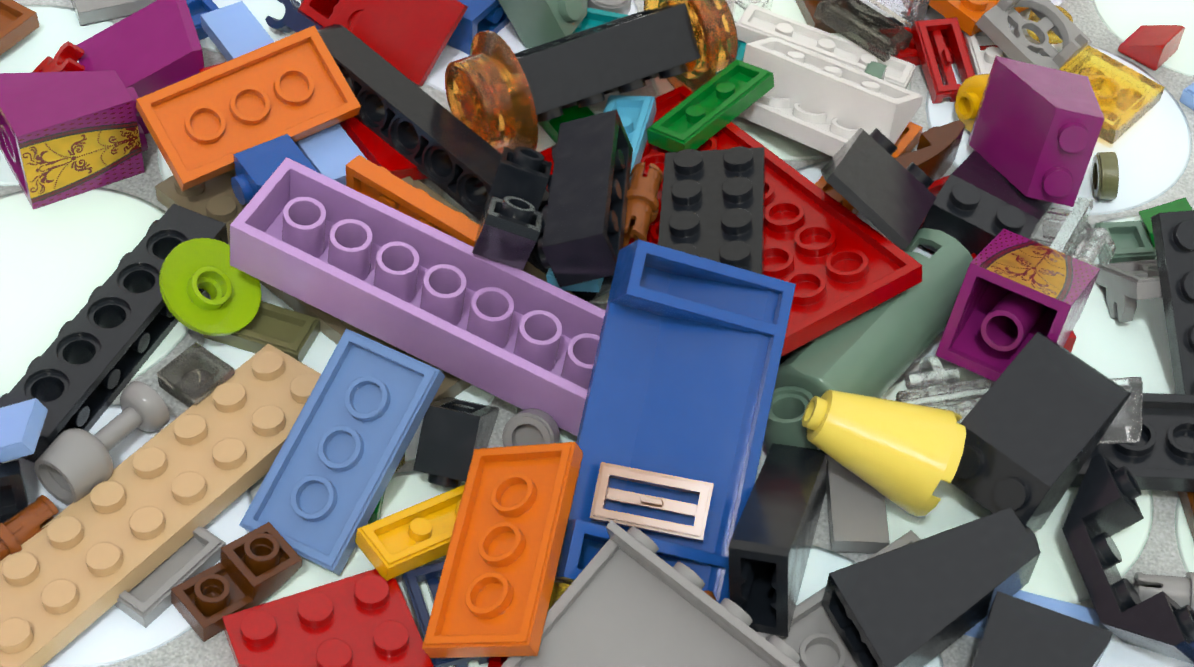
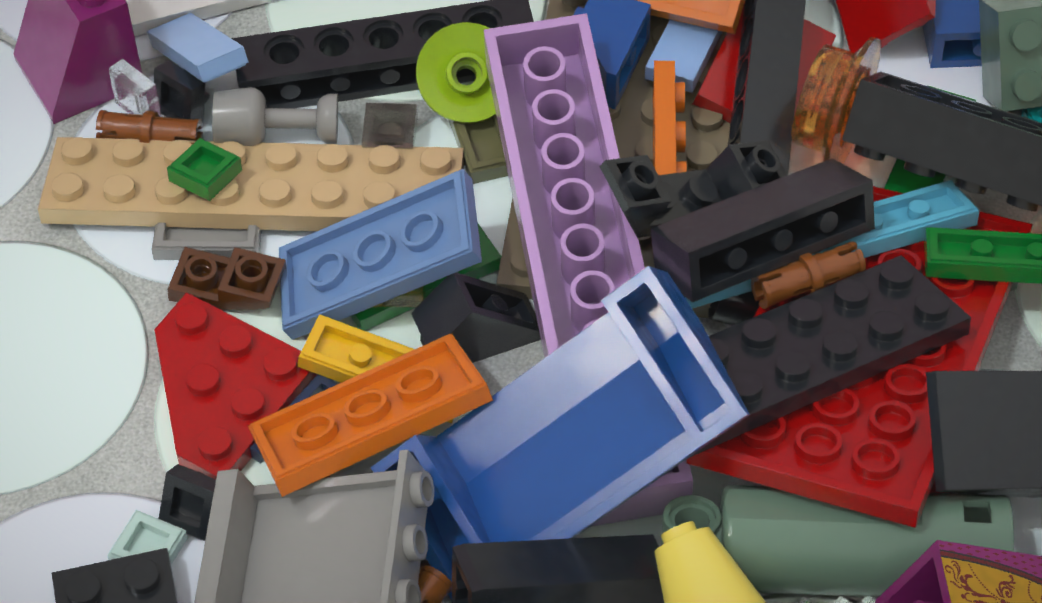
camera: 60 degrees right, 5 degrees up
light grey tile [502,408,560,447] -> none
tile [590,462,714,542] -> none
none -> green tile [167,138,242,201]

